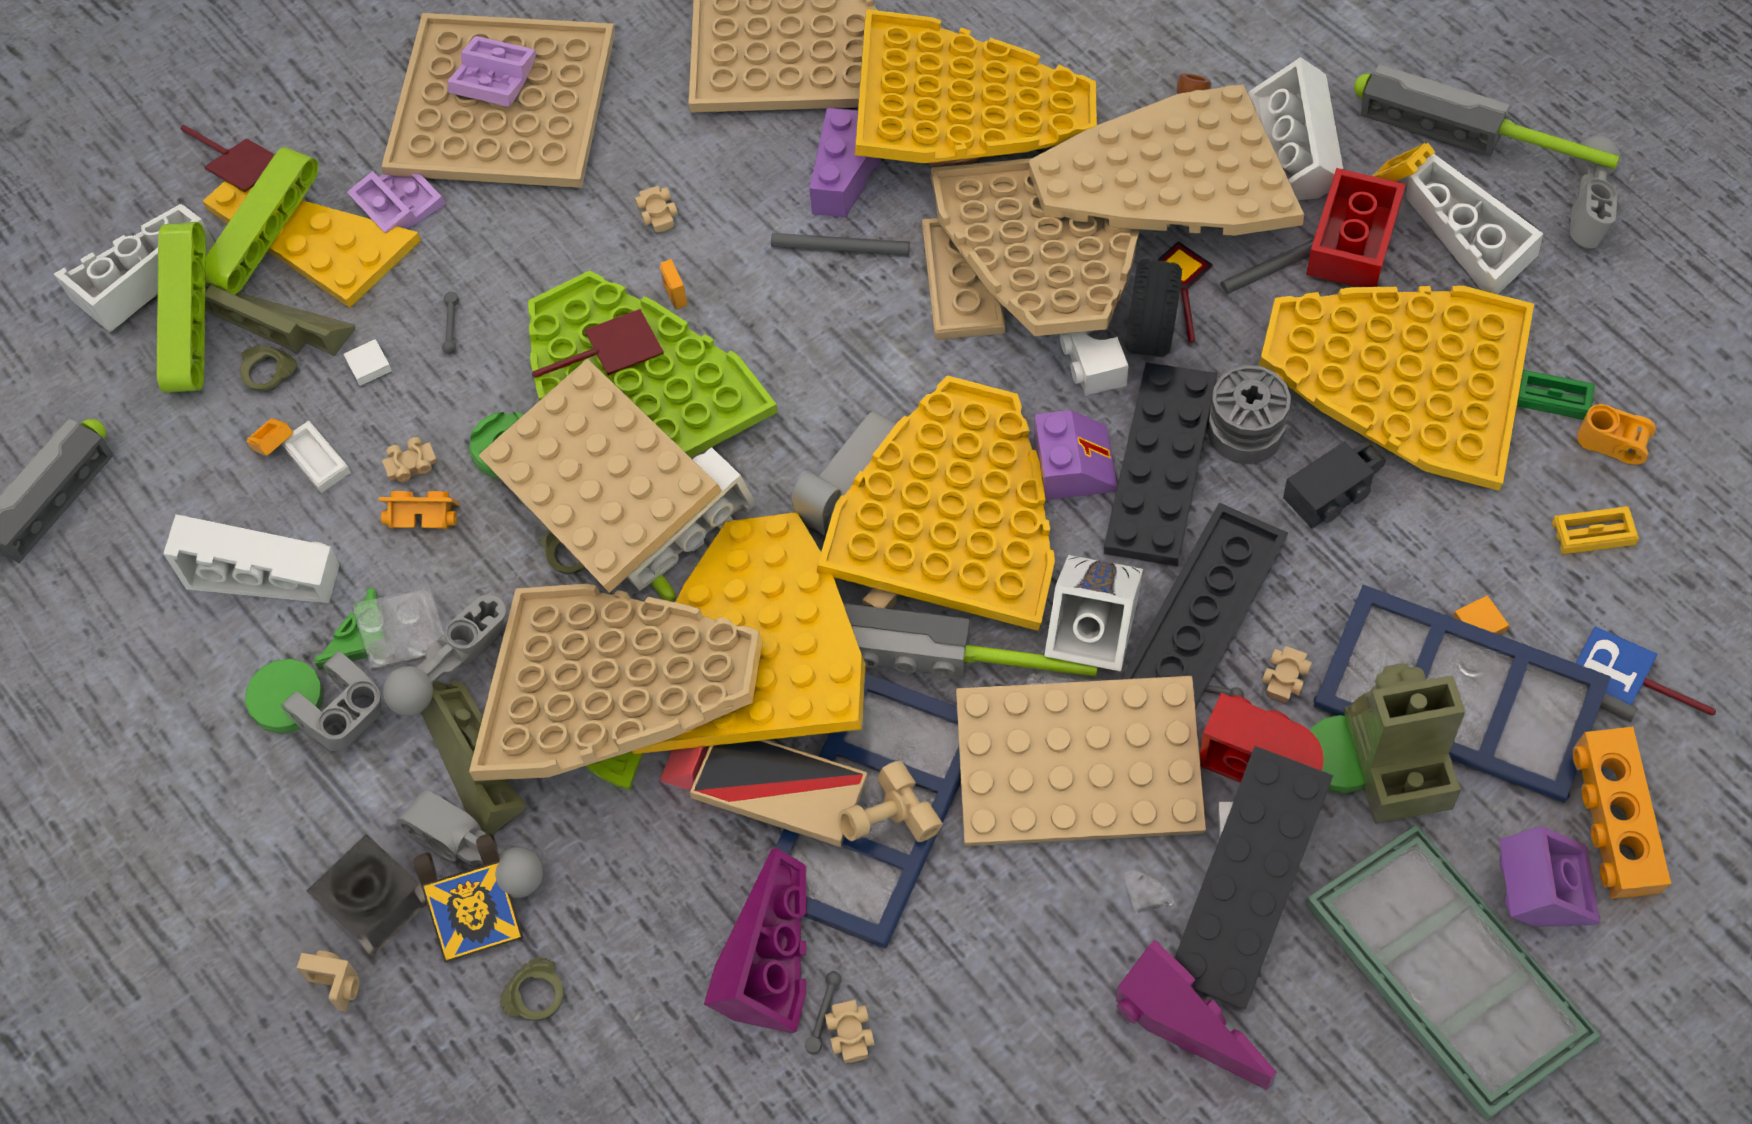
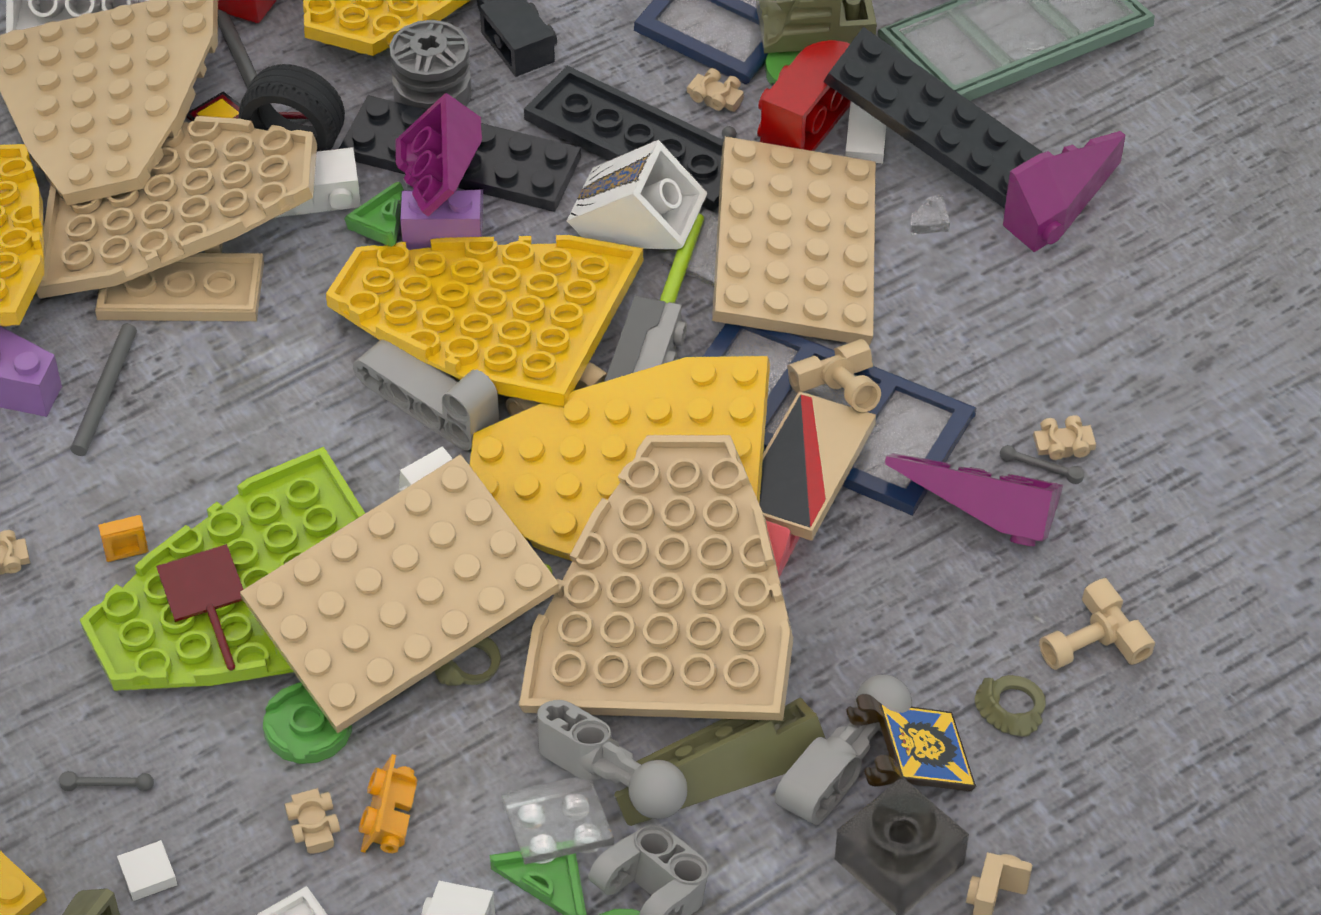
camera: 90 degrees left, 10 degrees down
none -> bright green tile [344,182,404,247]
none -> magenta wedge [396,93,482,216]
none -> tan bar [1039,578,1155,670]

